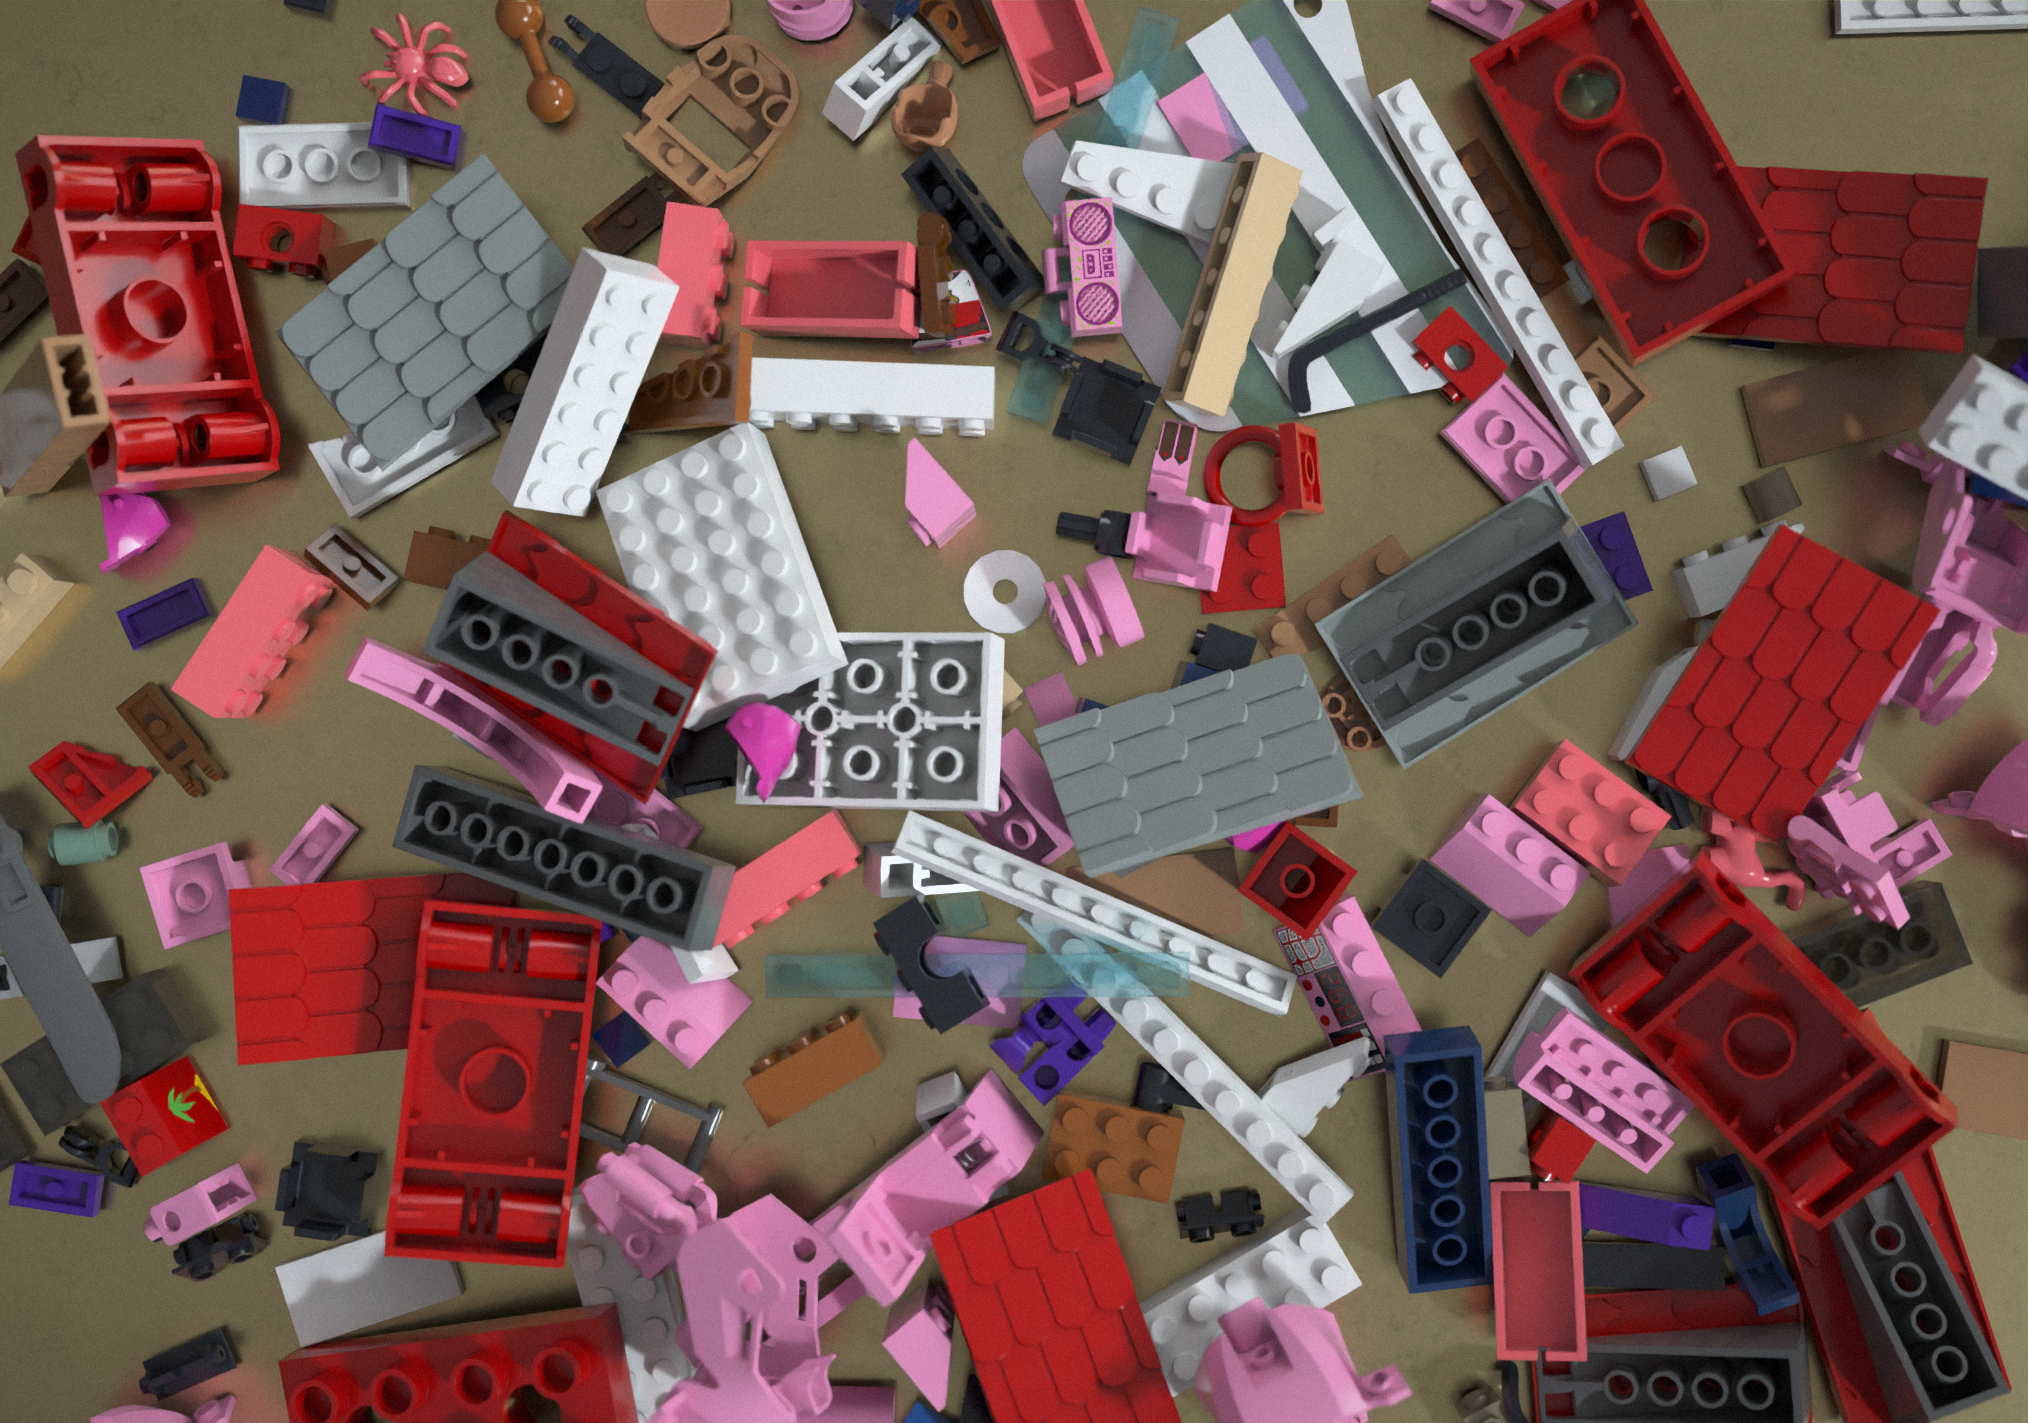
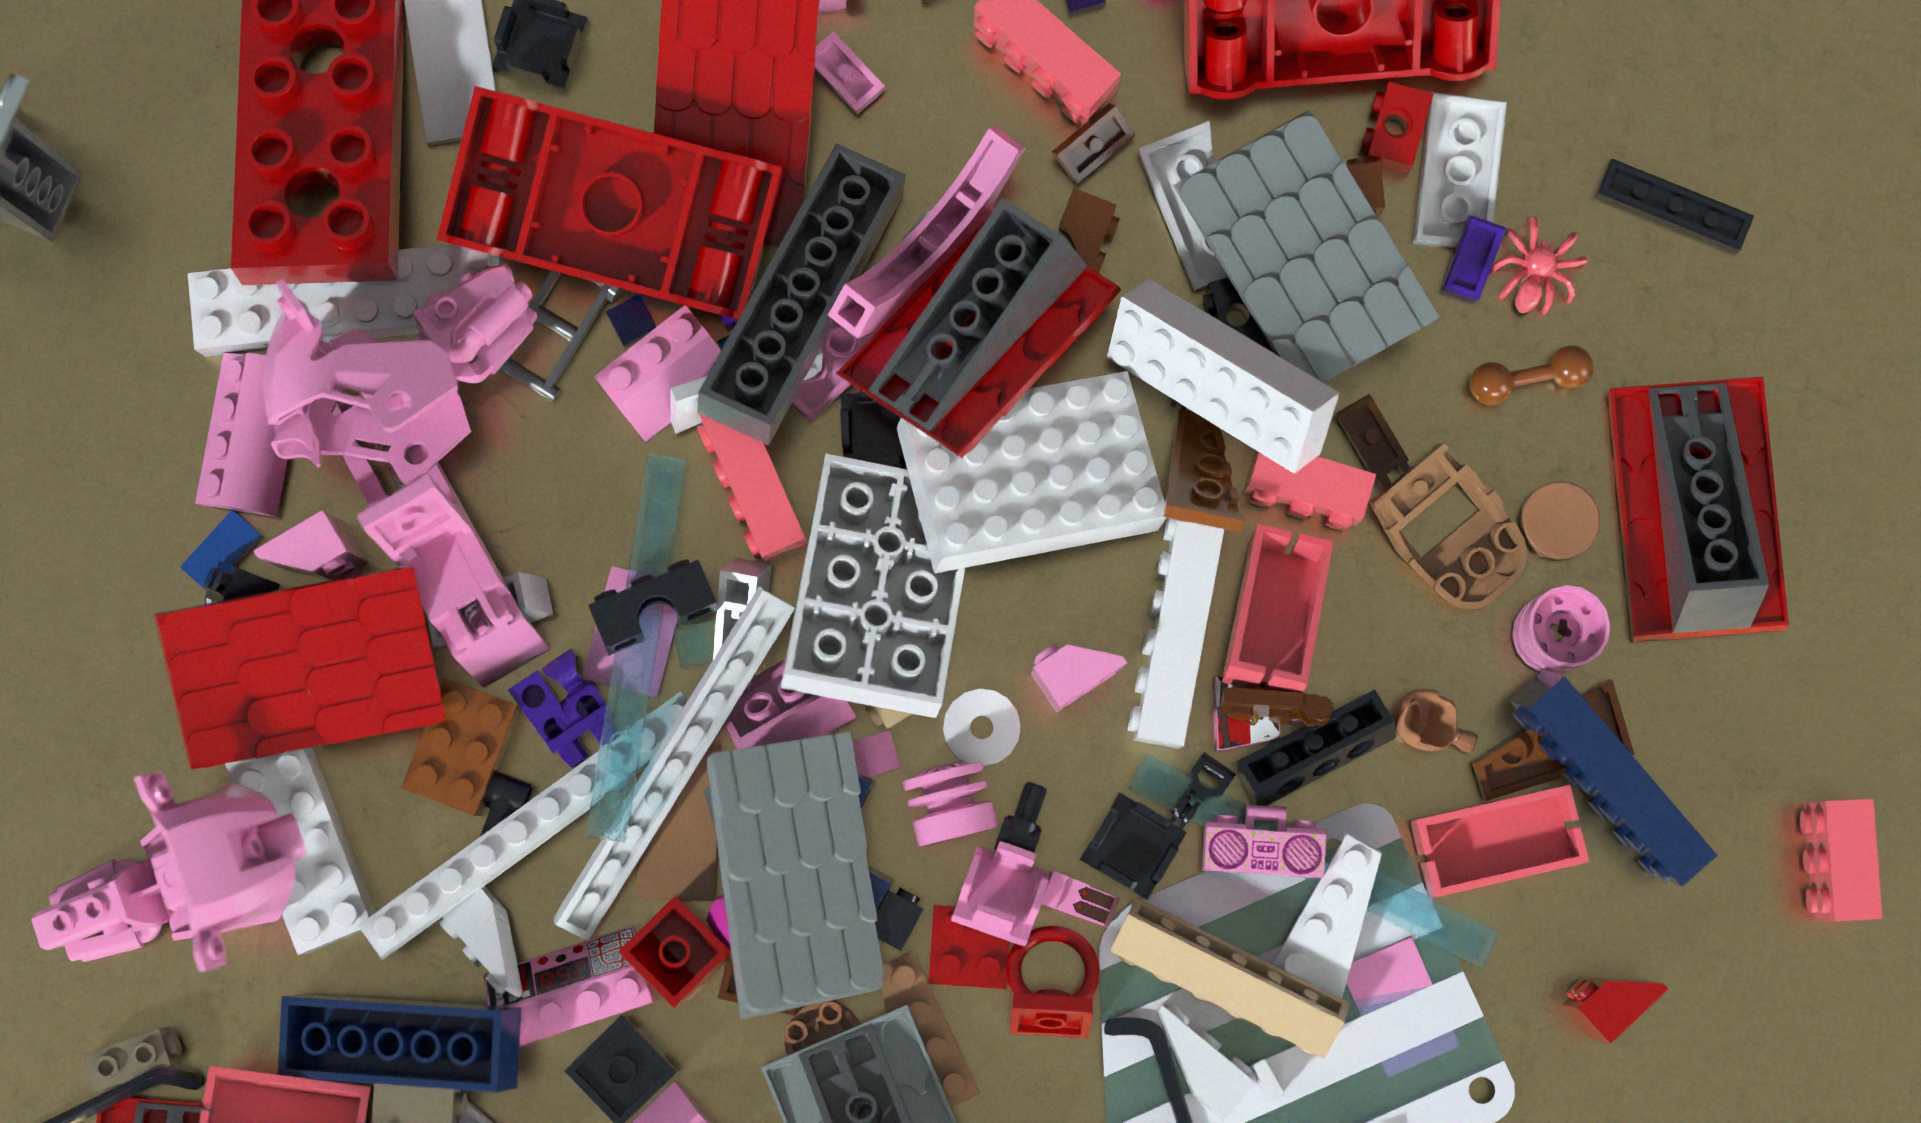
camera: 100 degrees right, 5 degrees down
clear blue tile [235,75,289,125] -> none
black hinge [548,14,664,119] -> none
dark pink helmet [724,702,801,803] -> none
dark orange brick [743,1008,887,1128] -> none
white slope [822,17,943,141] -> none
black hinge [1175,1190,1264,1243] -> none

